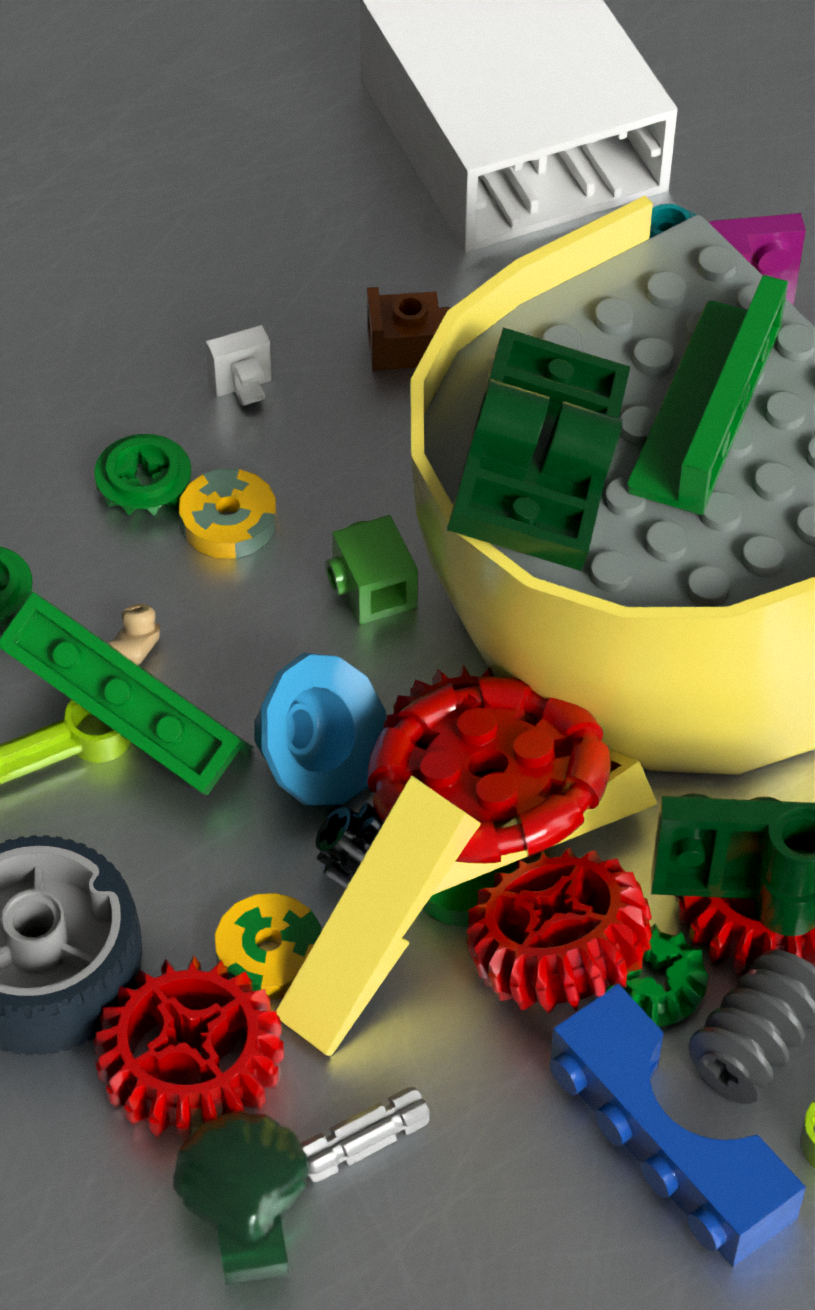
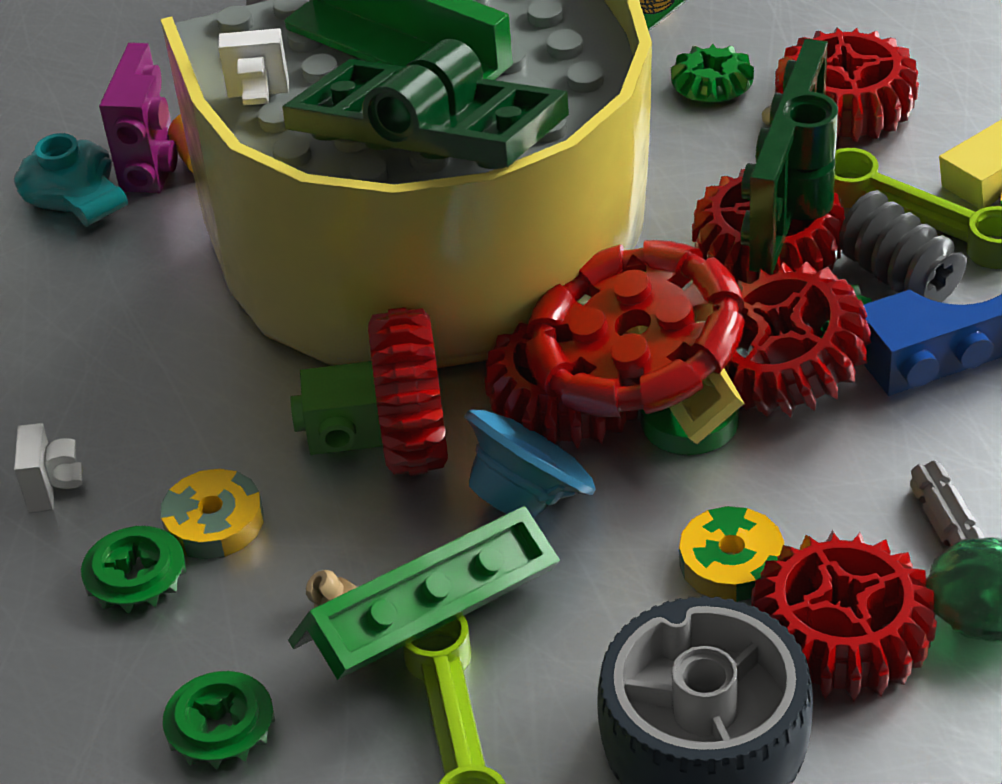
camera: 70 degrees left, 10 degrees down
light yellow slope [276,775,481,1056] -> none
black gear [315,802,384,889] -> none
dark orange brick [367,287,451,371] -> none
none -> white tile [218,28,289,106]
none -> red gear [368,307,448,476]

